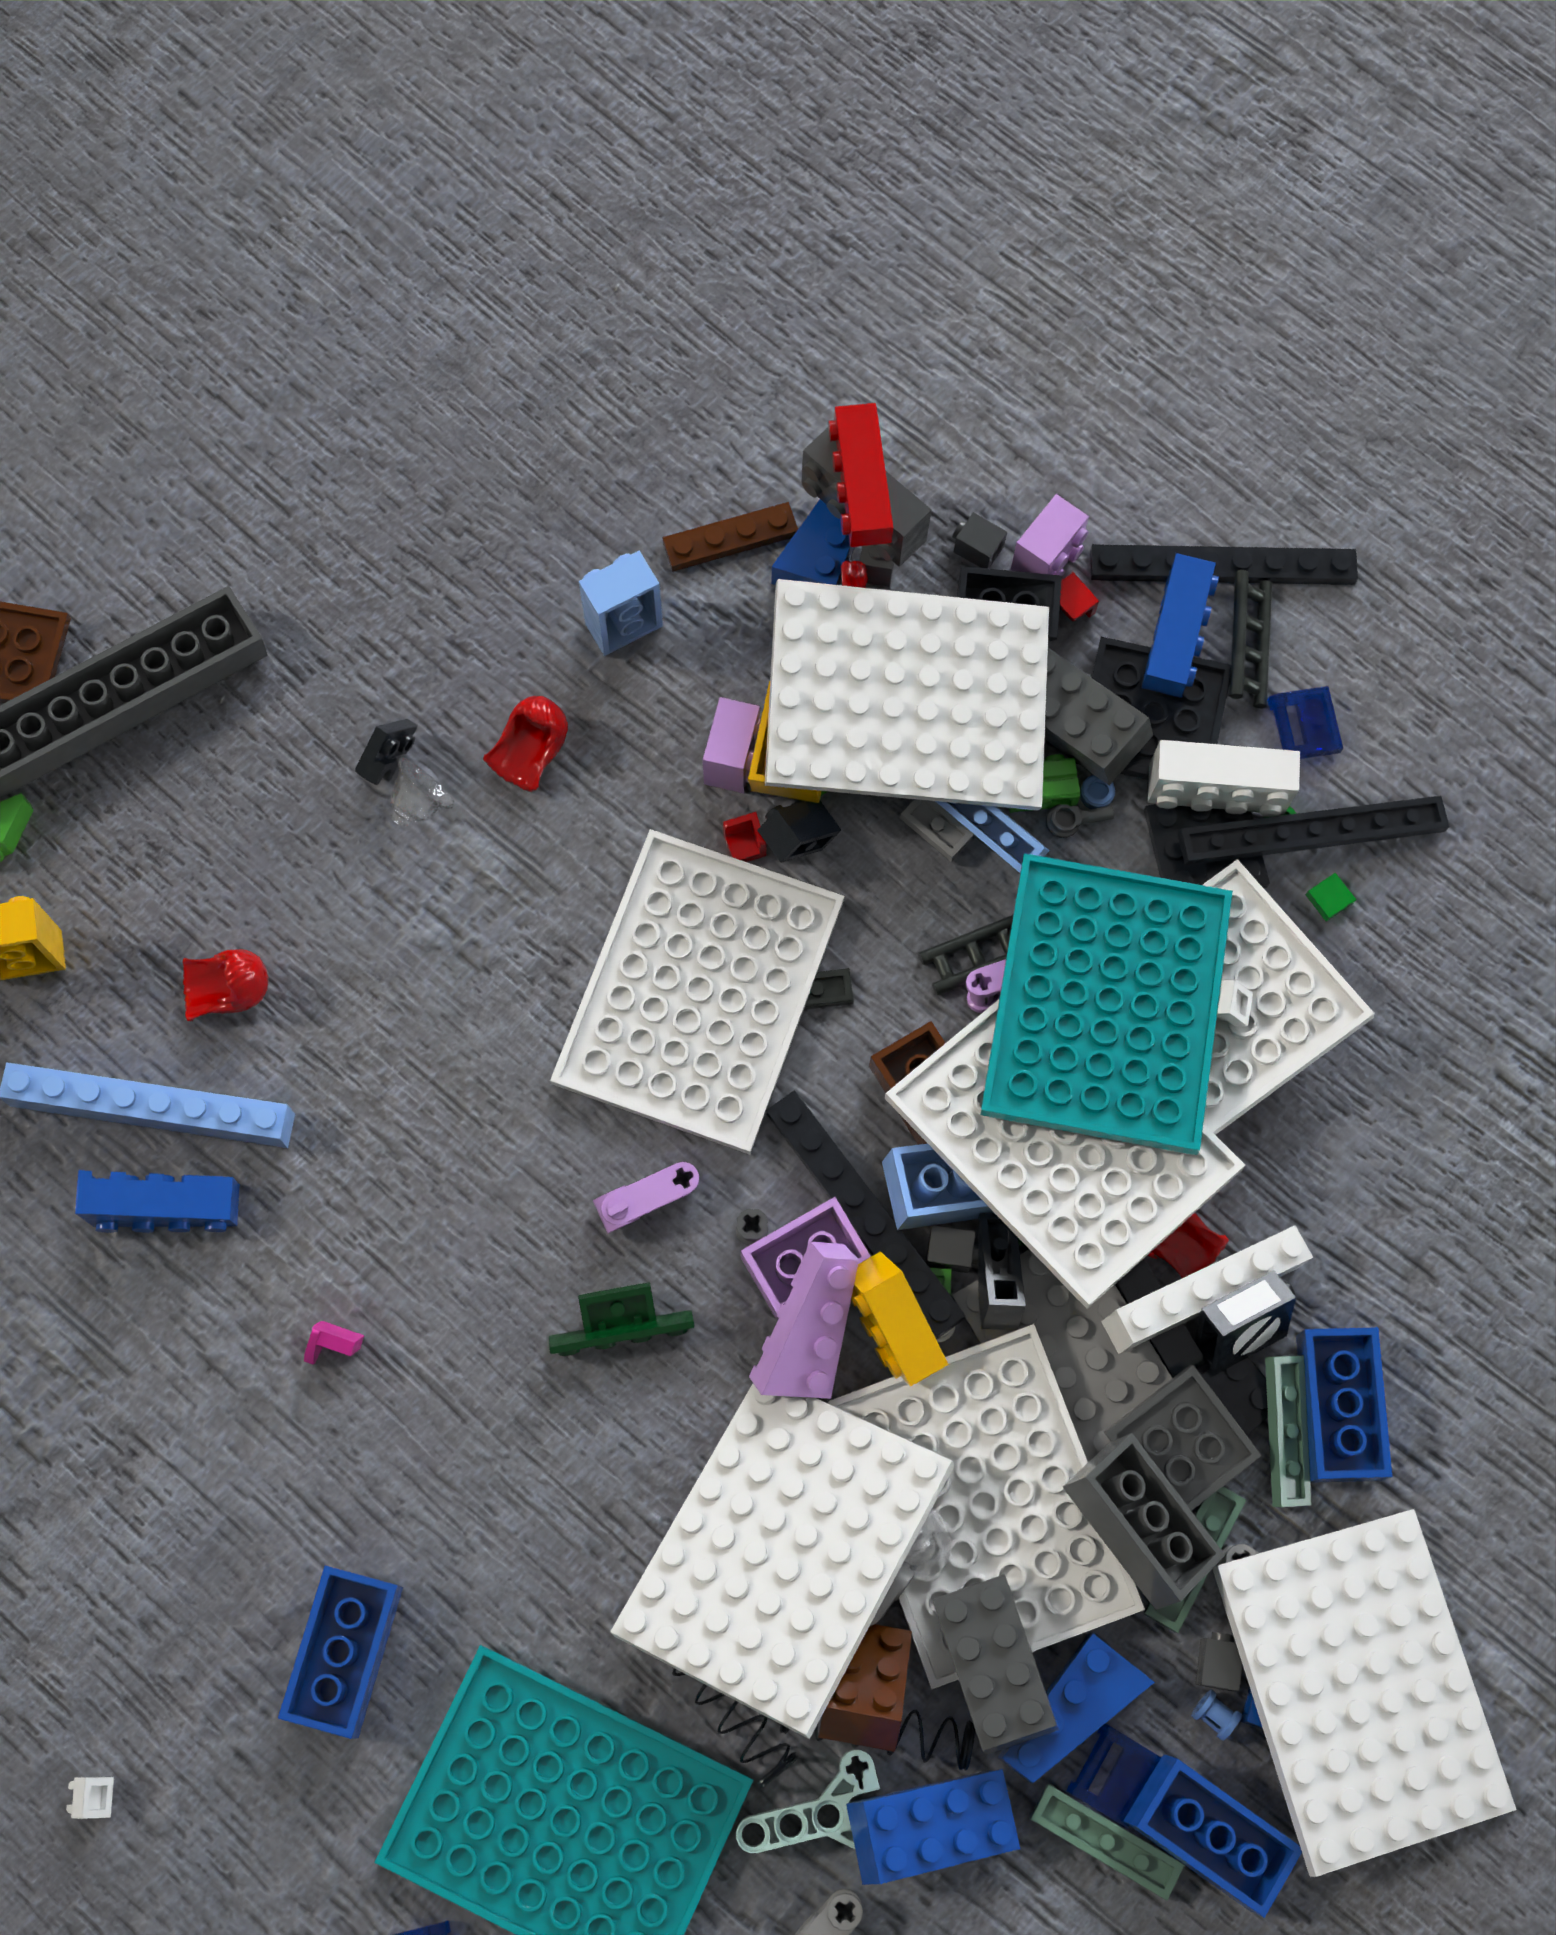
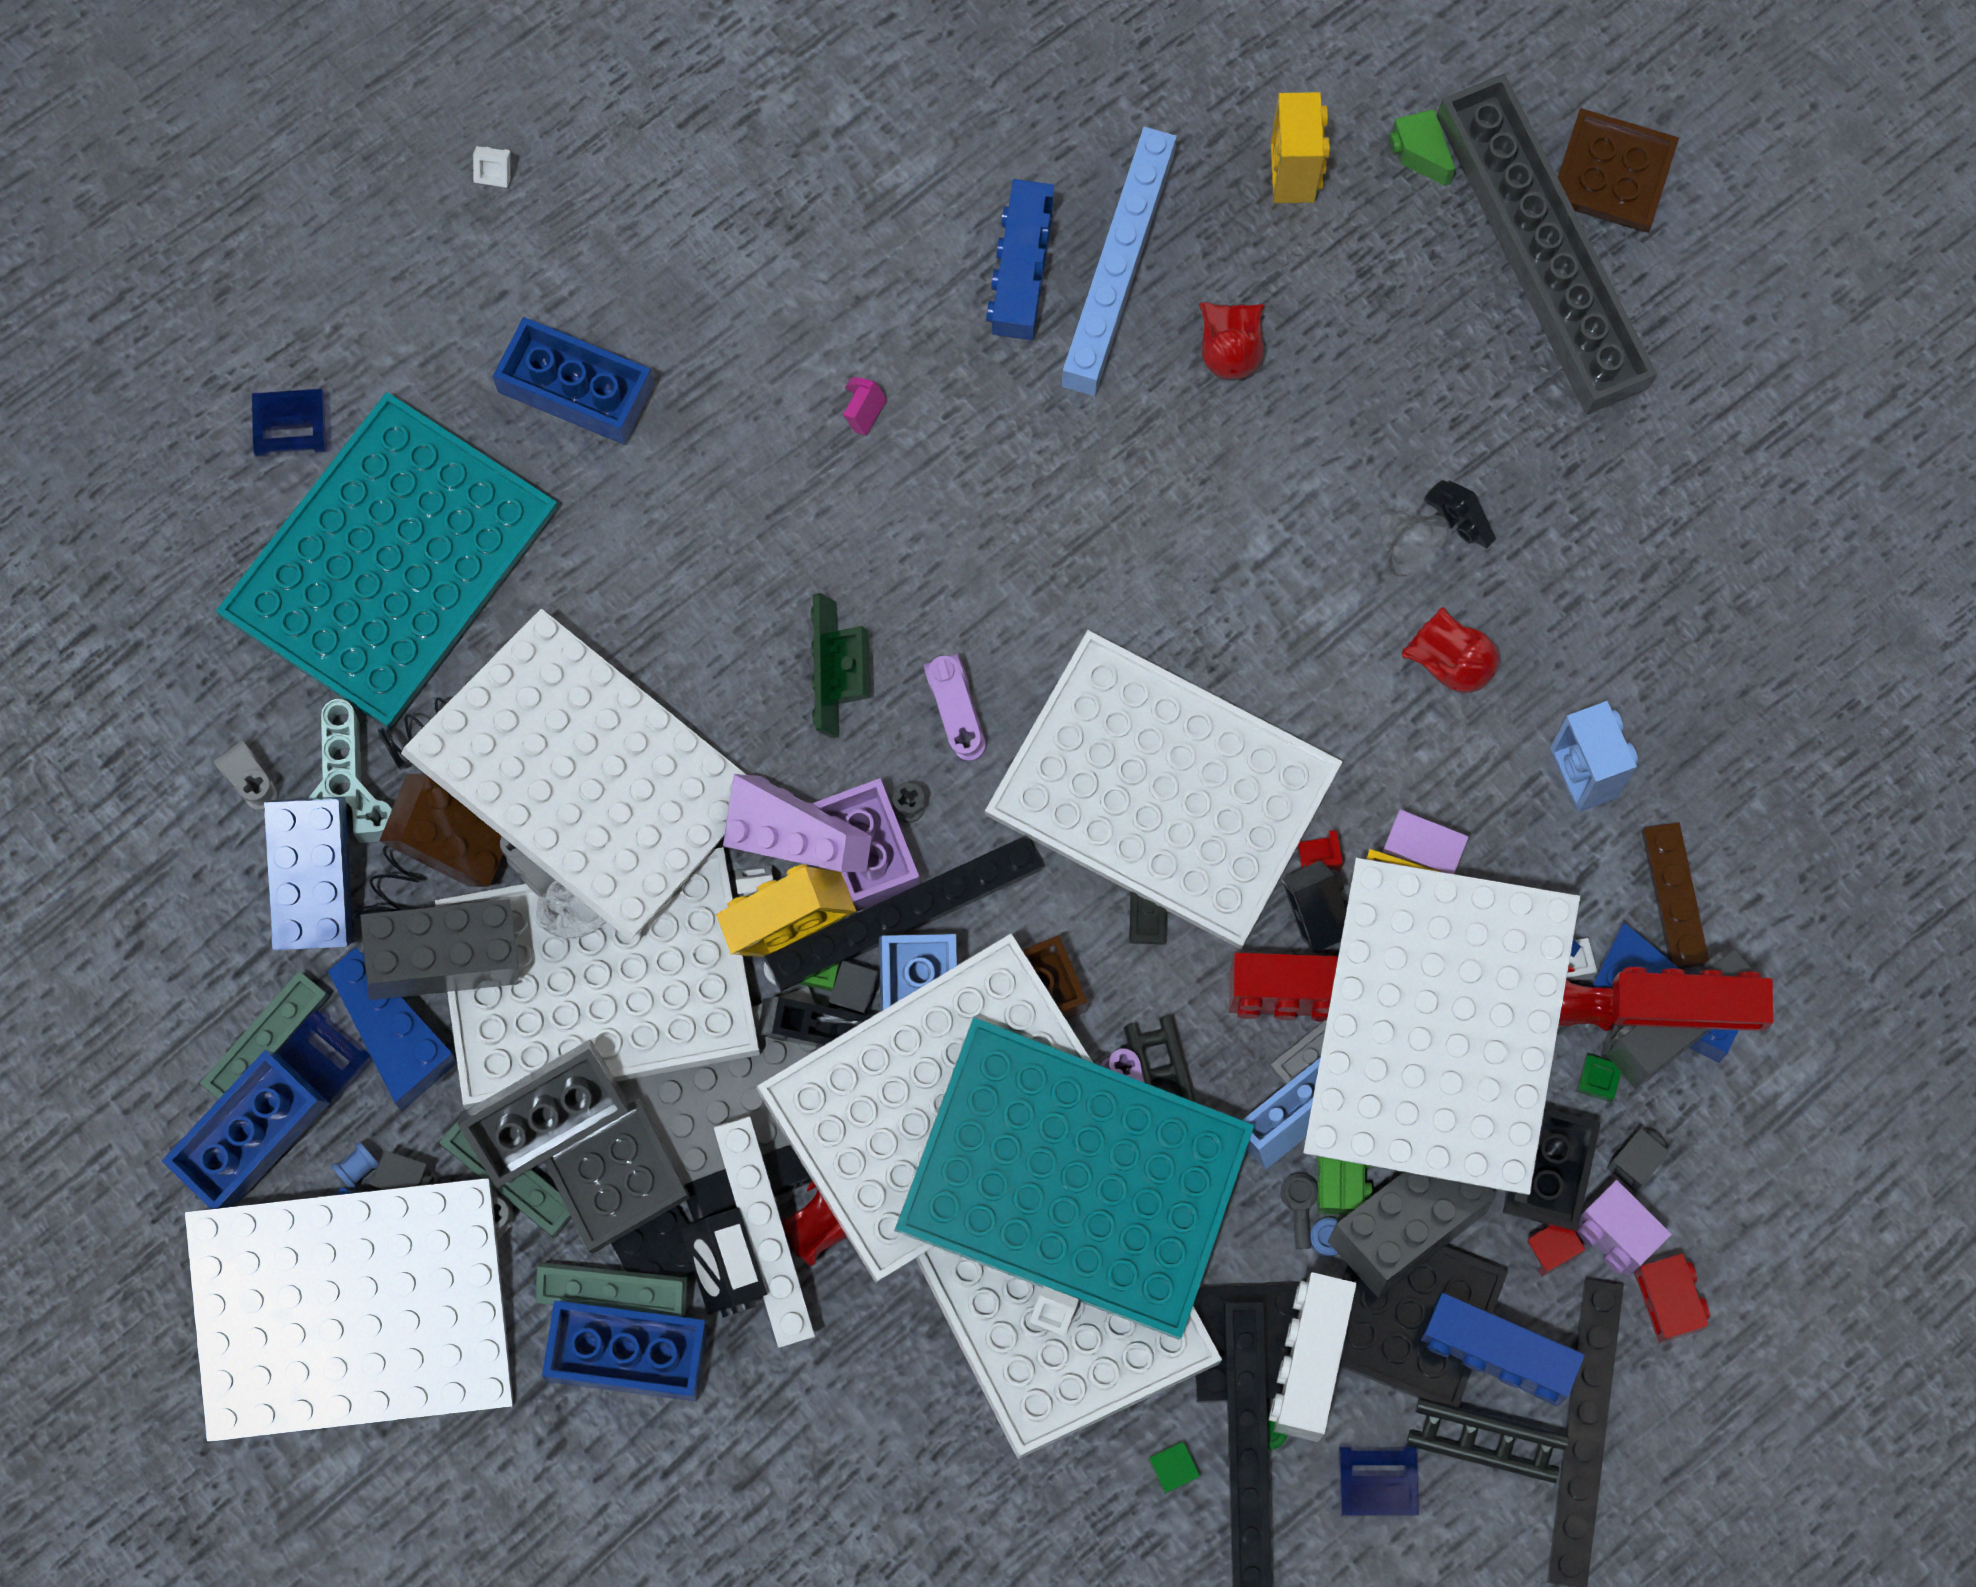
camera: 100 degrees right, 0 degrees up
none -> white tile [735,865,773,897]
none -> red brick [1229,952,1338,1022]
none -> green tile [1576,1054,1621,1103]
none -> red brick [1634,1253,1710,1344]

